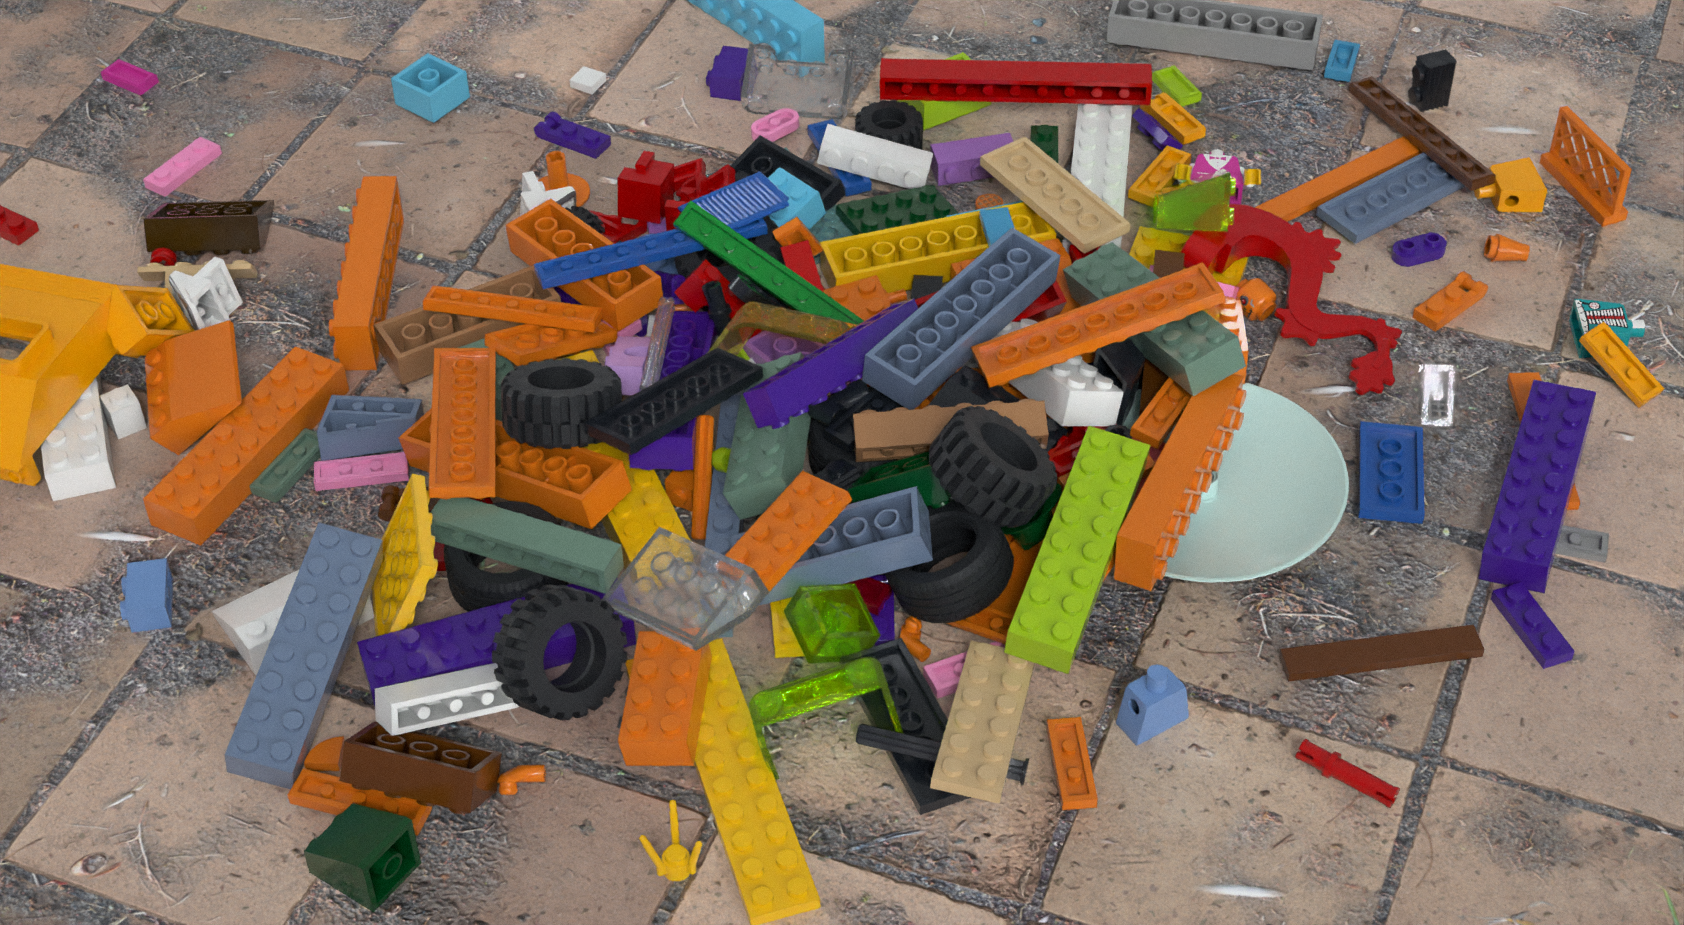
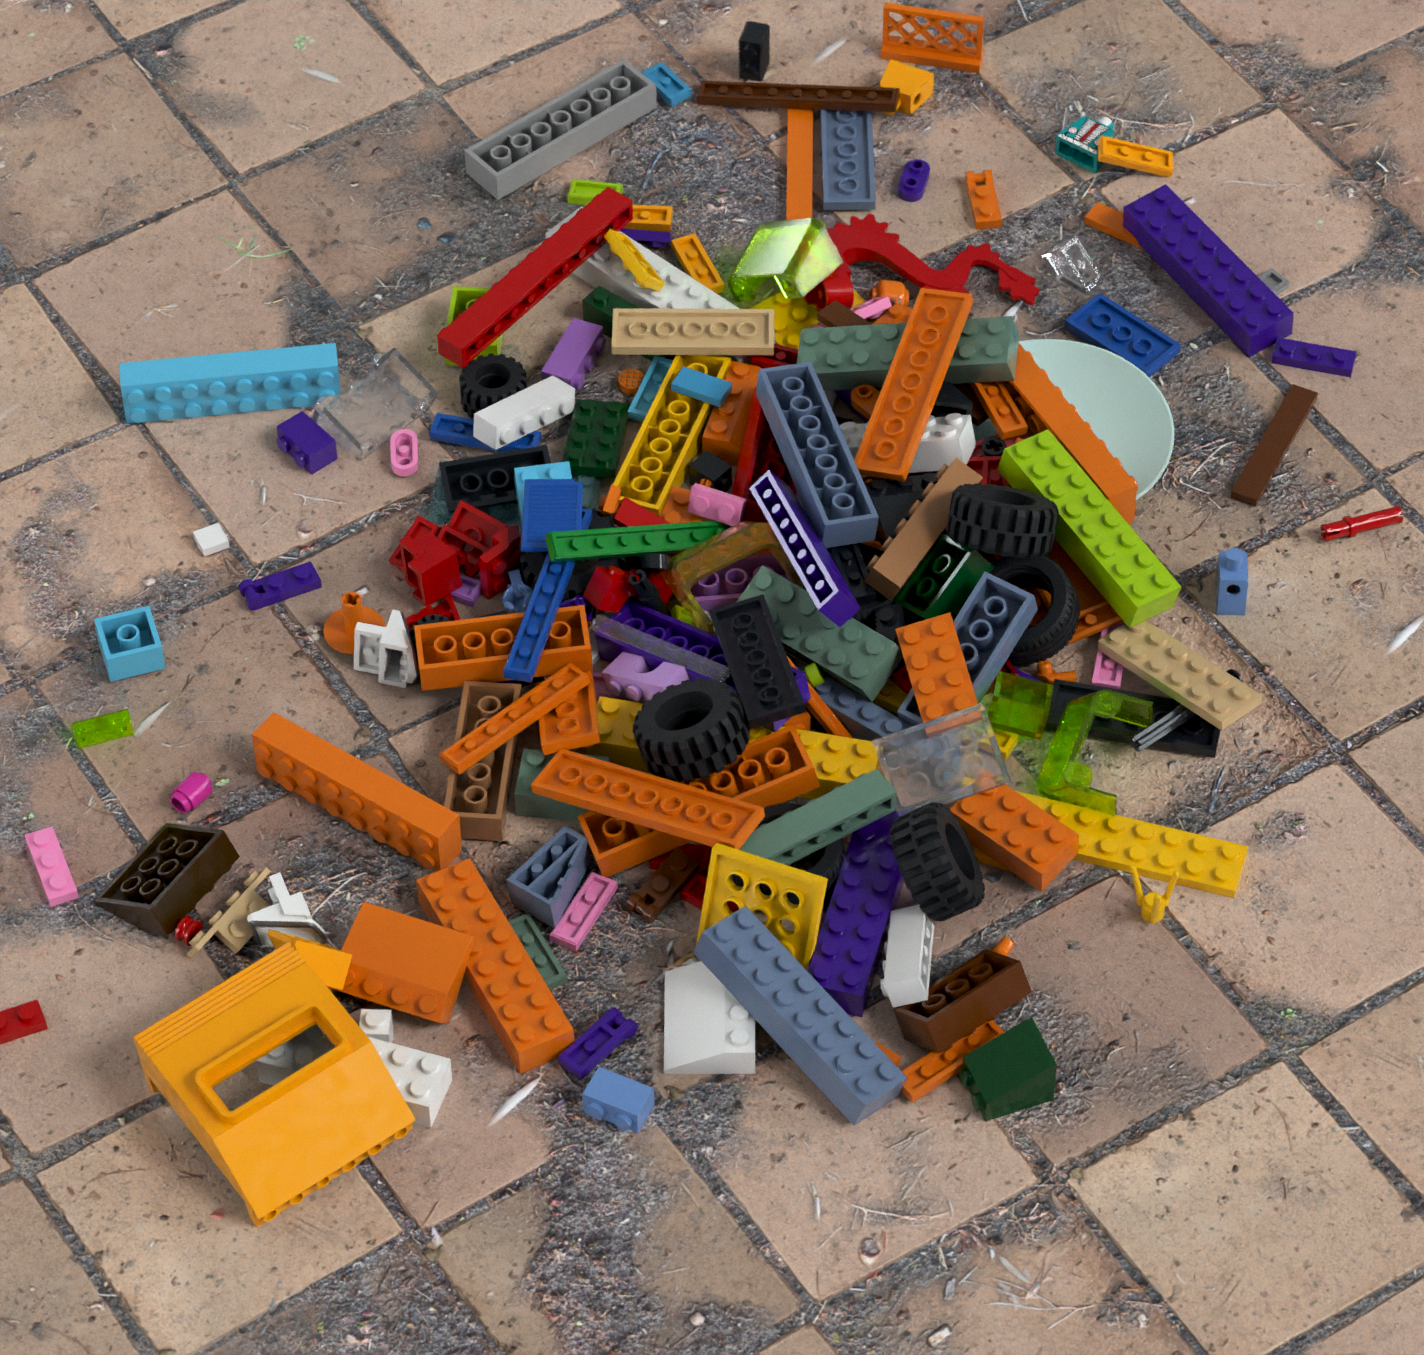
camera: 55 degrees left, 5 degrees up
orange plate [1046,717,1098,811] -> none
torso [1173,149,1261,204] -> none
orange cone [1484,234,1530,262] -> none
none -> clear neon green hinge [71,709,134,749]
none -> dark pink brick [169,772,213,814]
none -> dark purple plate [558,1007,639,1080]
none -> yellow plate [604,229,666,292]
none -> bright pink plate [687,483,747,528]

